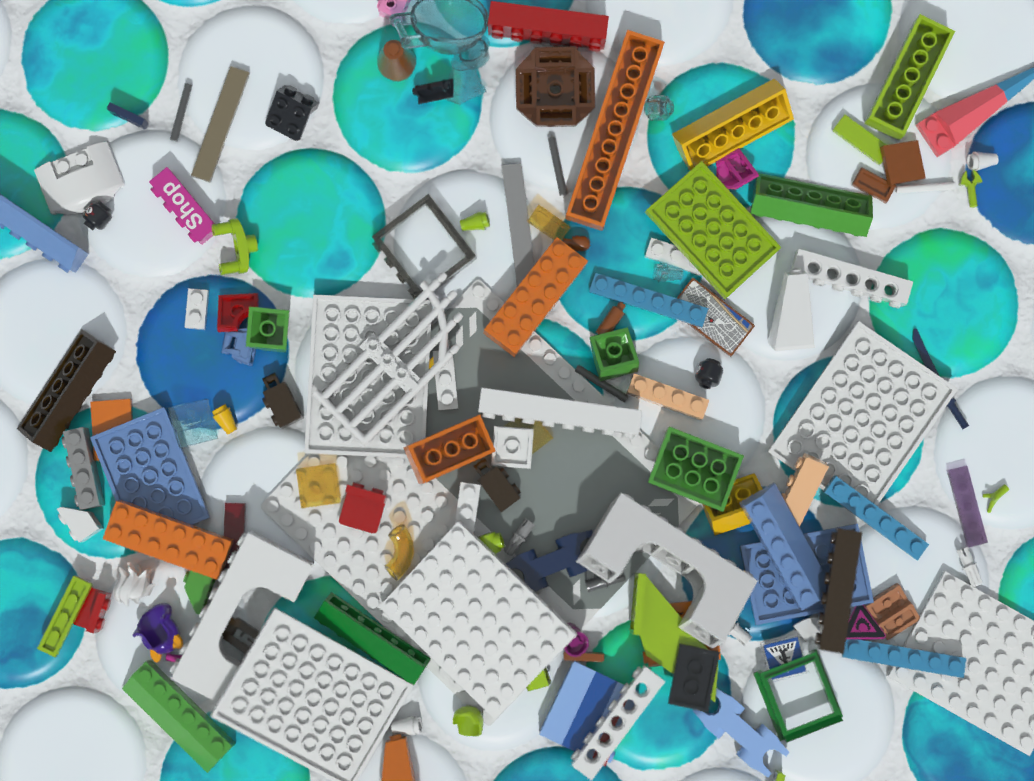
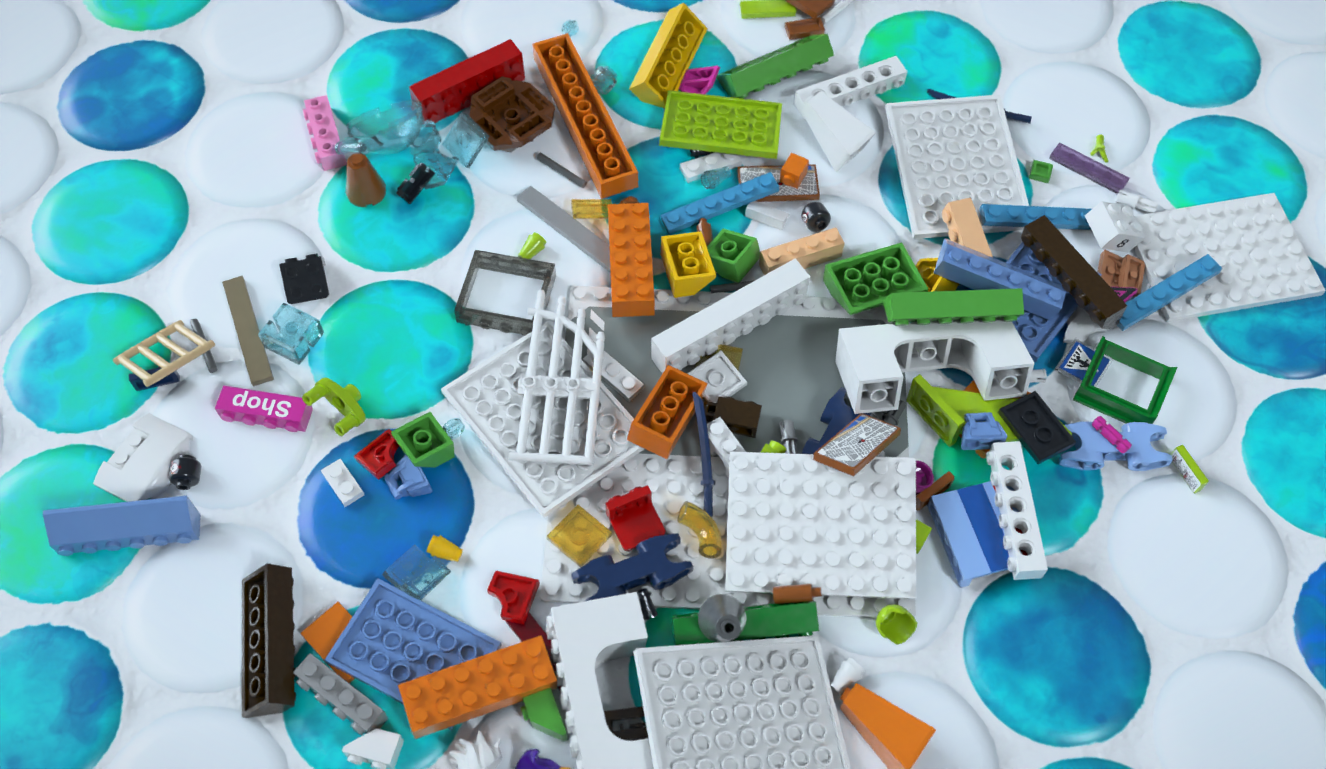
camera: 40 degrees left, 25 degrees down
dark brown brick [262,372,304,429] -> none
none -> tan bar [113,320,215,387]
none -> clear light blue piece [258,302,324,365]
none -> clear light blue tile [442,112,489,168]
none -> clear light blue tile [443,418,465,439]
none -> red tile [487,570,540,625]
none -> clear light blue plate [561,20,579,37]
none -> dark blue piece [571,533,693,601]
none -> black pin [636,588,658,620]
none -> yellow slope [660,231,716,298]
none -> dark blue sword [692,392,715,517]
none -> dark grey cone [698,594,746,643]
none -> white slope [745,201,790,230]
none -> dark orange cylinder [773,584,822,604]
none -> orange brick [779,153,809,189]
none -> tile [813,413,901,476]
none -> bright green slope [883,288,1024,326]
none -> medium blue piece [961,412,1007,450]
none -> bright green tile [1029,160,1053,183]
none -> white brick [1085,201,1145,253]
none -> dark pink axle [1092,416,1132,454]

